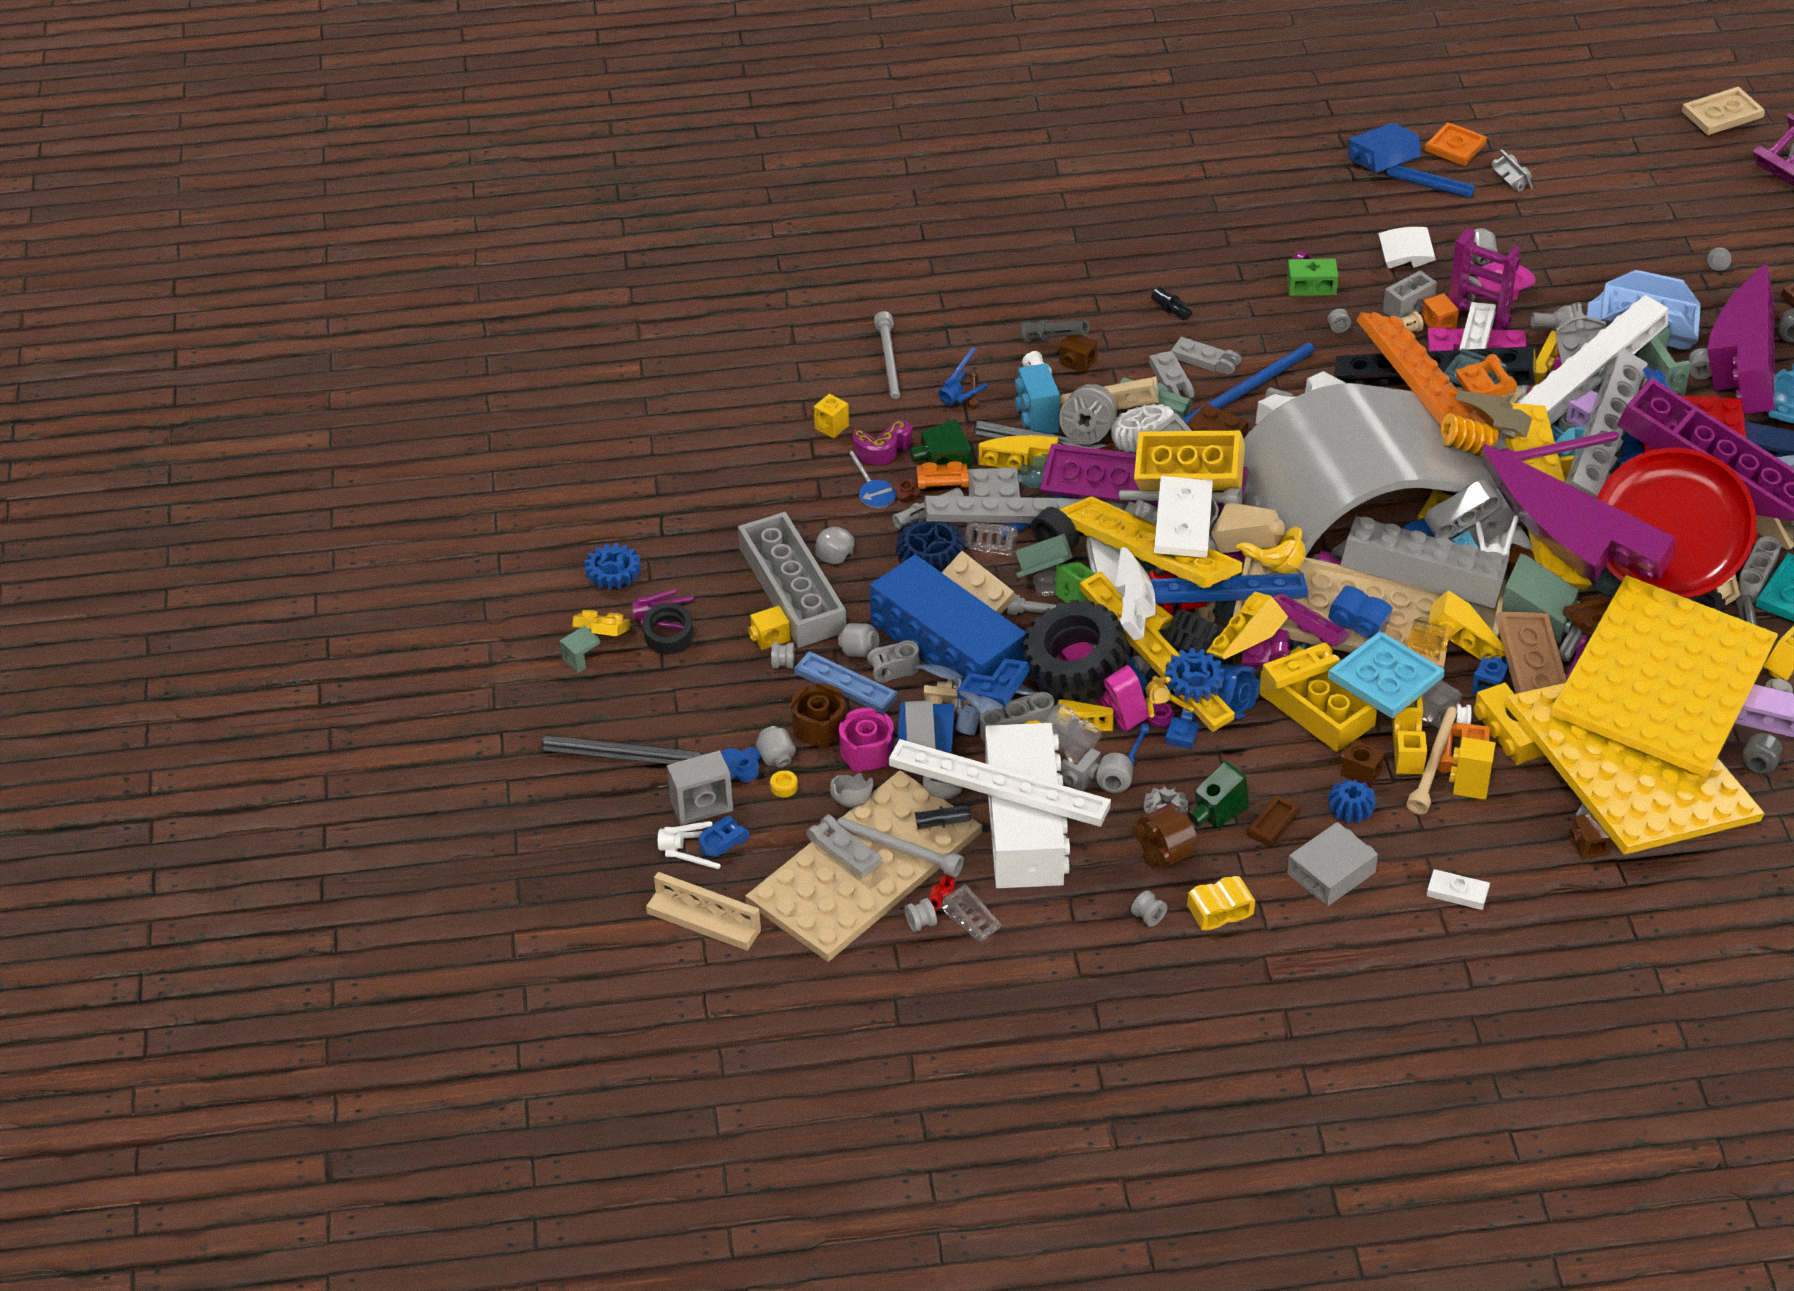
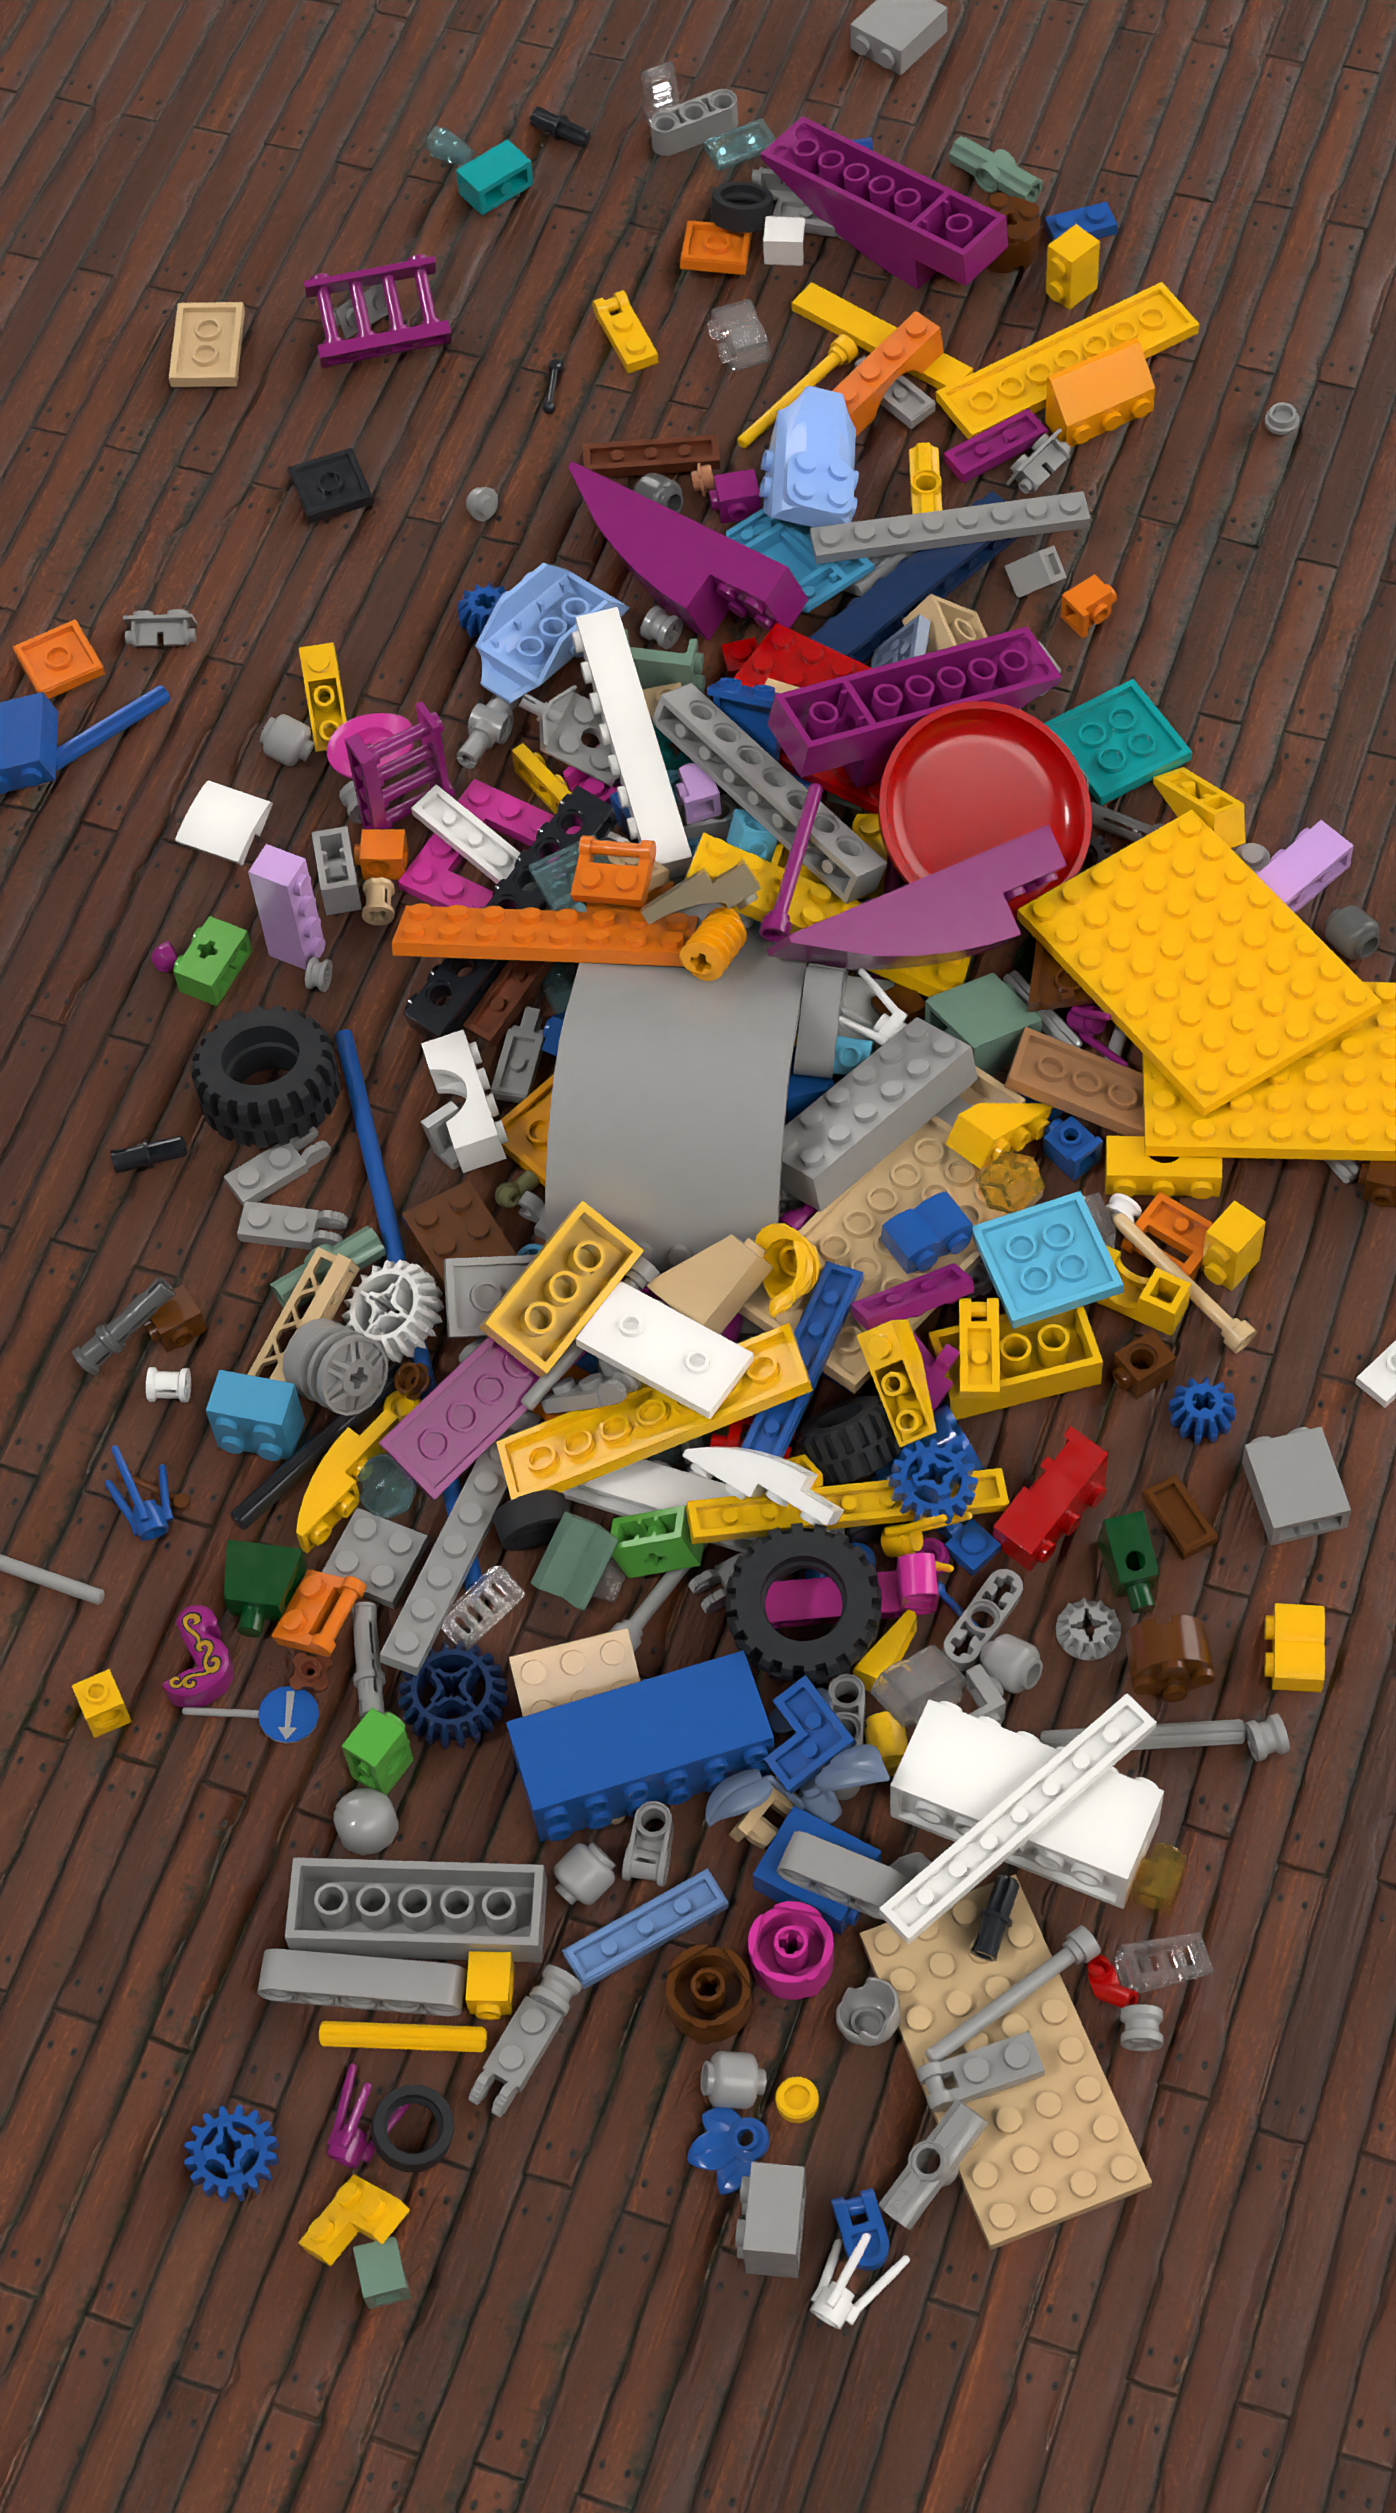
camera: 60 degrees left, 15 degrees up
black axle [542,735,701,765] -> none
tan fence [646,872,761,951] -> none
none -> black tyre [191,1006,341,1148]
none -> lavender brick [248,844,325,970]
none -> light grey beam [257,1949,467,2016]
none -> black plate [288,448,374,524]
none -> yellow slope [299,642,347,752]
none -> yellow axle [319,2021,487,2052]
none -> bright green brick [342,1708,414,1795]
none -> light grey hinge [468,1996,563,2118]
none -> light grey piece [878,2099,989,2230]
none -> light grey beam [942,1569,1023,1671]
none -> red wedge [993,1426,1109,1572]
none -> light grey axle [1040,1719,1245,1750]
none -> clear yellow brick [1129,1843,1187,1915]

